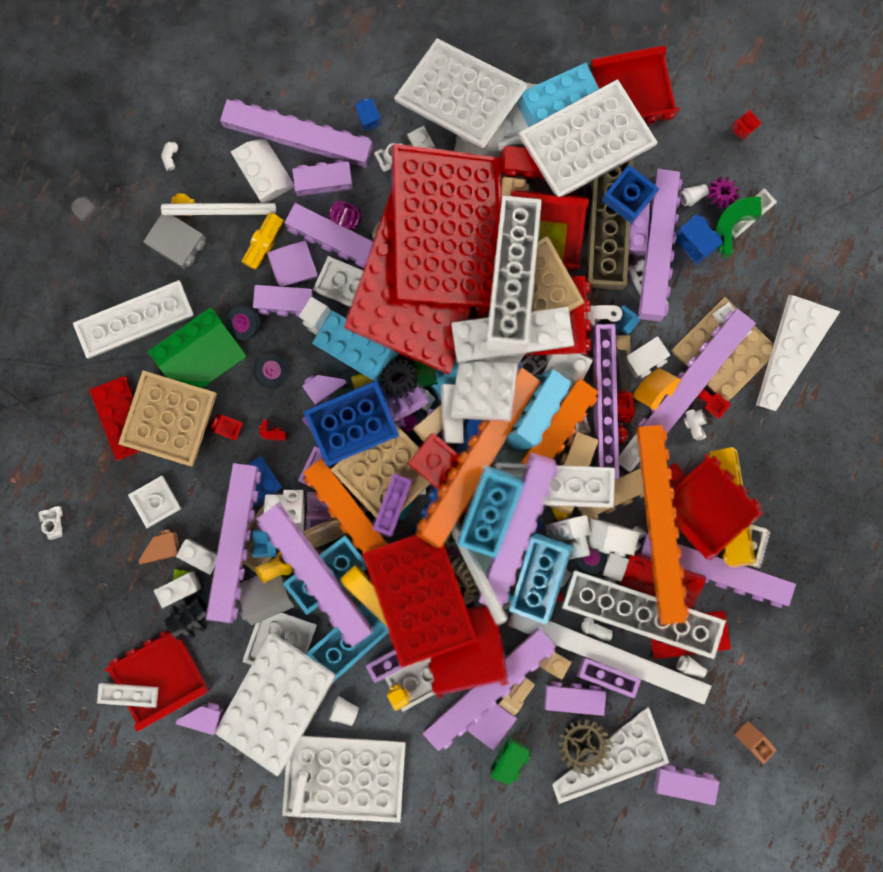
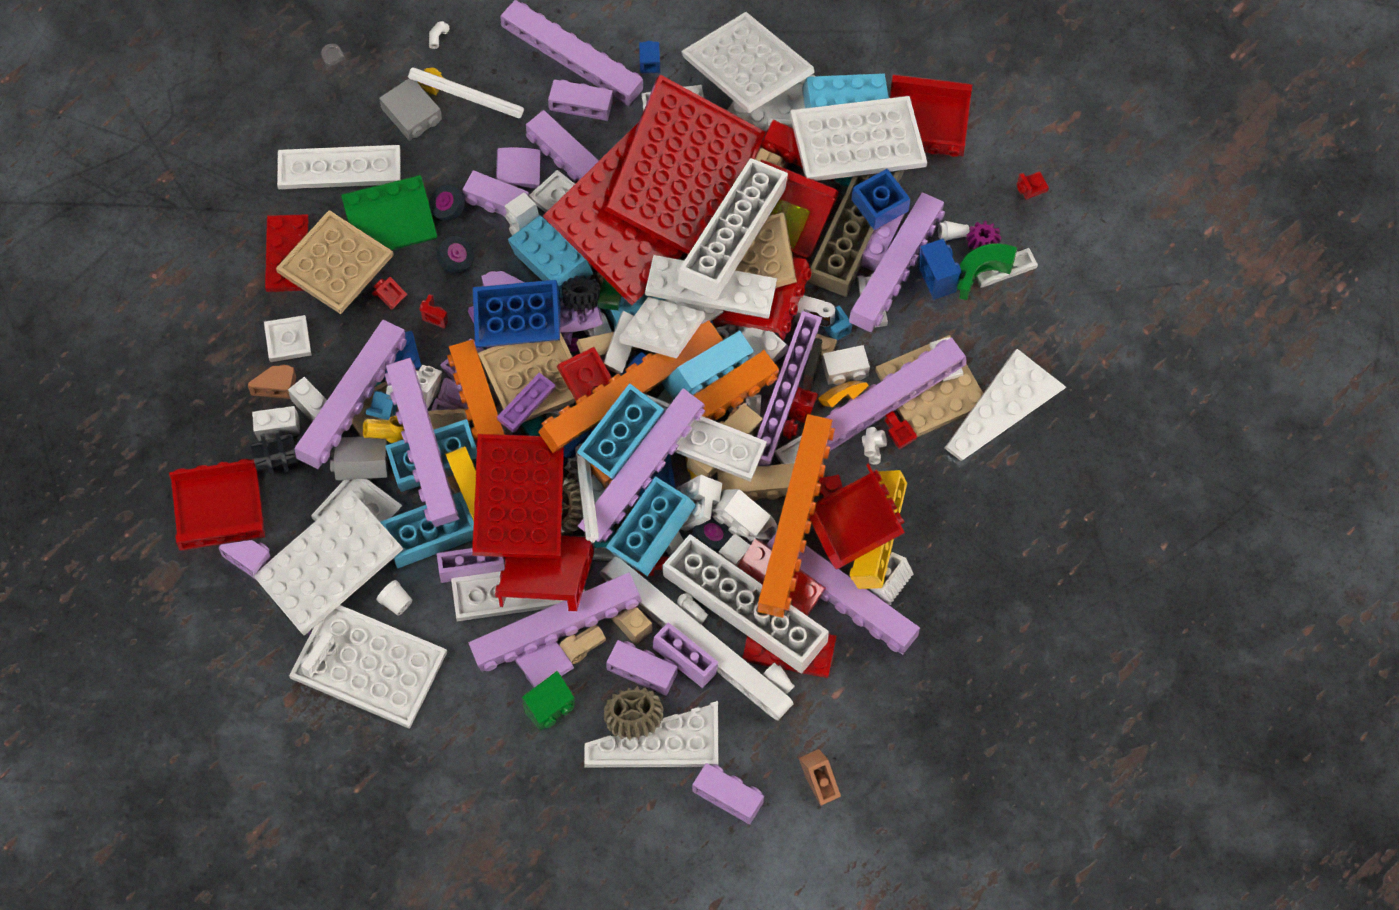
camera: 20 degrees right, 20 degrees down
white plate [38,506,63,540] -> none
white tile [97,683,159,708] -> none
white slope [231,139,295,203] -> none
yellow piece [242,212,284,270] -> none
magenta gear [329,200,362,229] -> none
yellow plate [387,683,411,711] -> none

